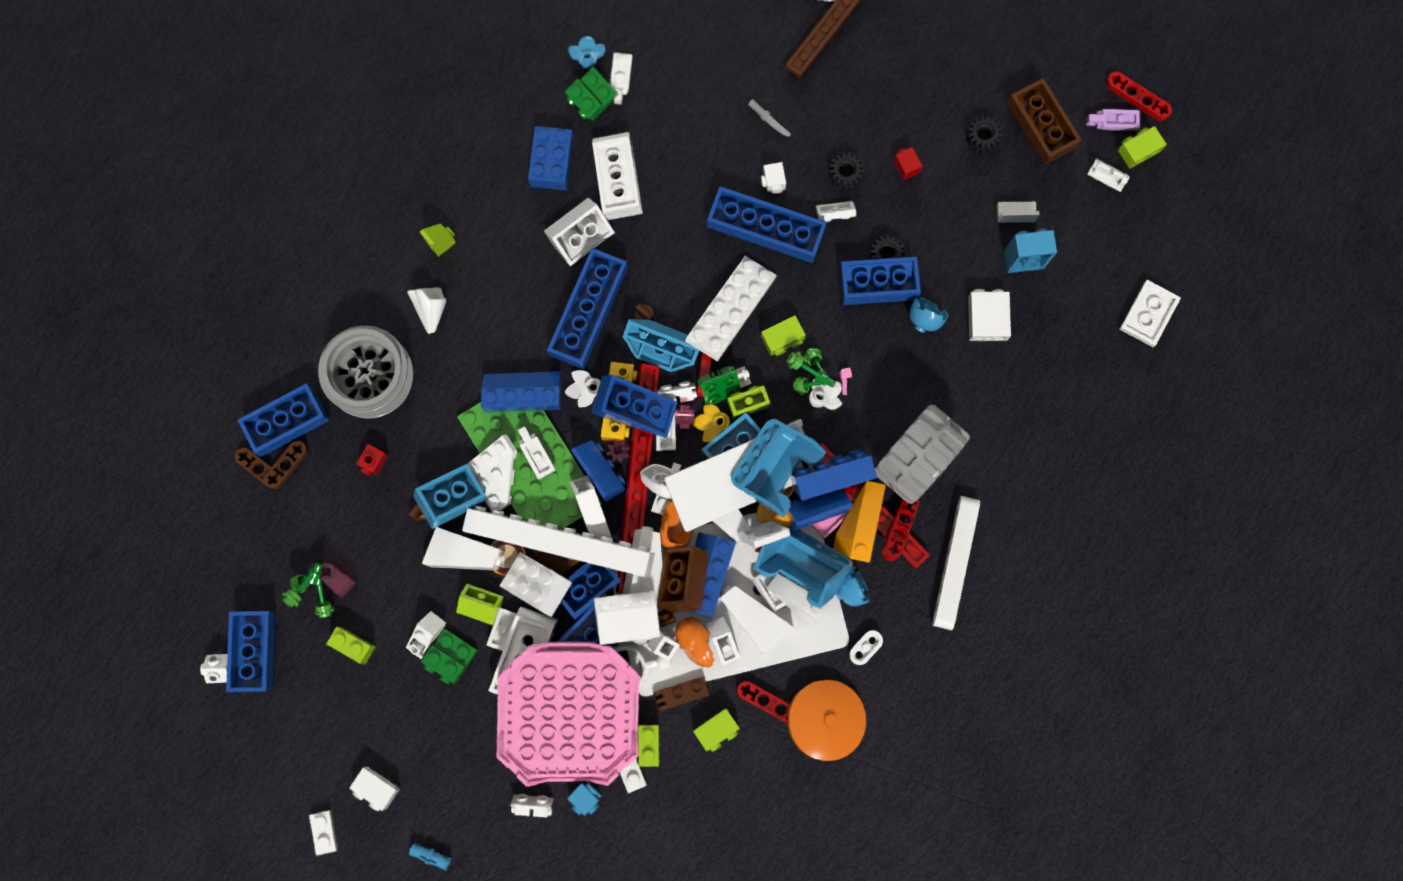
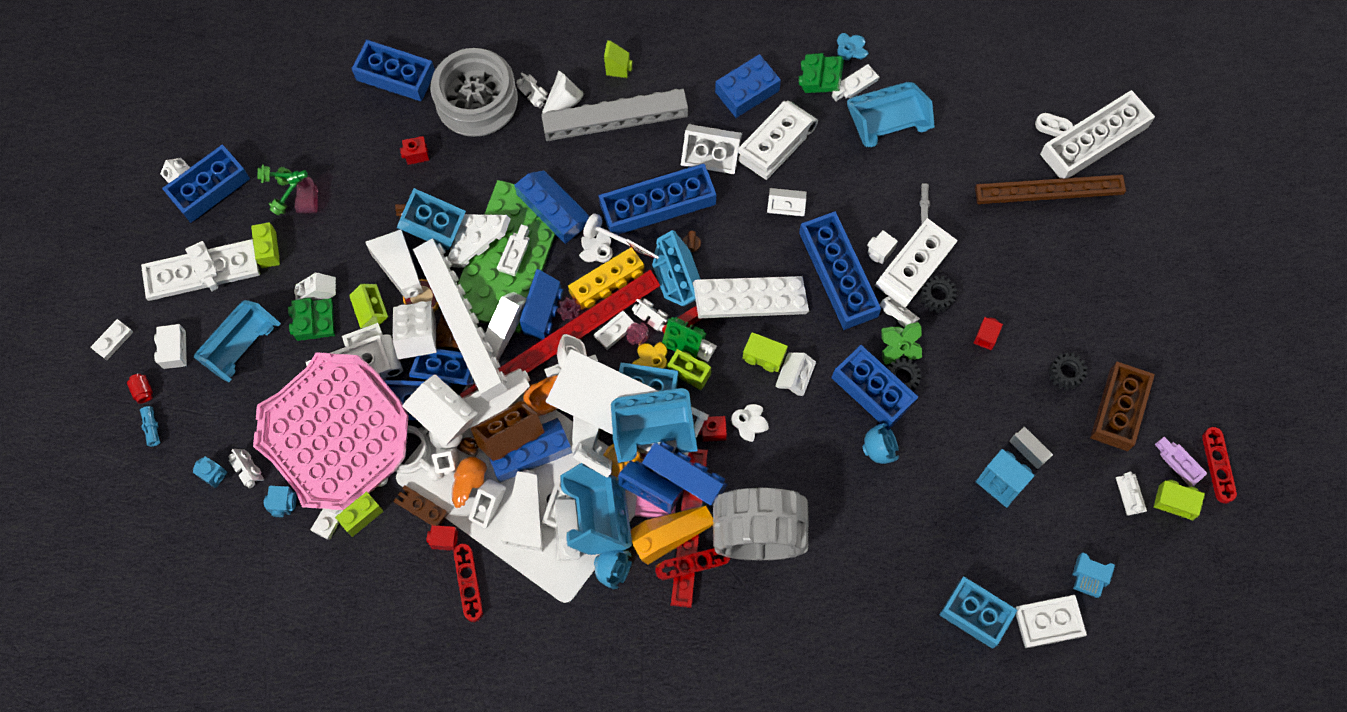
camera: 50 degrees right, 10 degrees down
reddish brown beam [235,441,308,489] -> none
blue slope [591,375,678,438] -> none
lime brick [693,709,739,752] -> none
plant [787,348,836,395] -> none
orange dish [787,680,866,761] -> none
bright pink hand [840,368,852,395] -> none
white plate [849,631,883,665] -> none
white beam [932,496,980,630] -> none
white brick [968,289,1011,341] -> none
none -> red brick [127,374,153,404]
none -> white plate [141,239,260,301]
none -> white hinge [185,241,218,291]
none -> dark azure brick [193,456,227,488]
none -> dark azure windscreen [194,300,281,382]
none -> red brick [427,525,458,551]
none -> white hinge [517,73,548,108]
none -> light grey brick [541,89,688,141]
none -> white piece [583,213,659,259]
none -> red brick [698,416,726,442]
none -> white panel [767,188,806,216]
none -> white panel [775,353,816,396]
none -> dark azure windscreen [847,82,934,147]
none -> white hinge [875,218,957,308]
none -> bright green plant [881,322,922,364]
none -> dark azure brick [939,576,1017,649]
none -> dark azure piece [1072,553,1115,598]

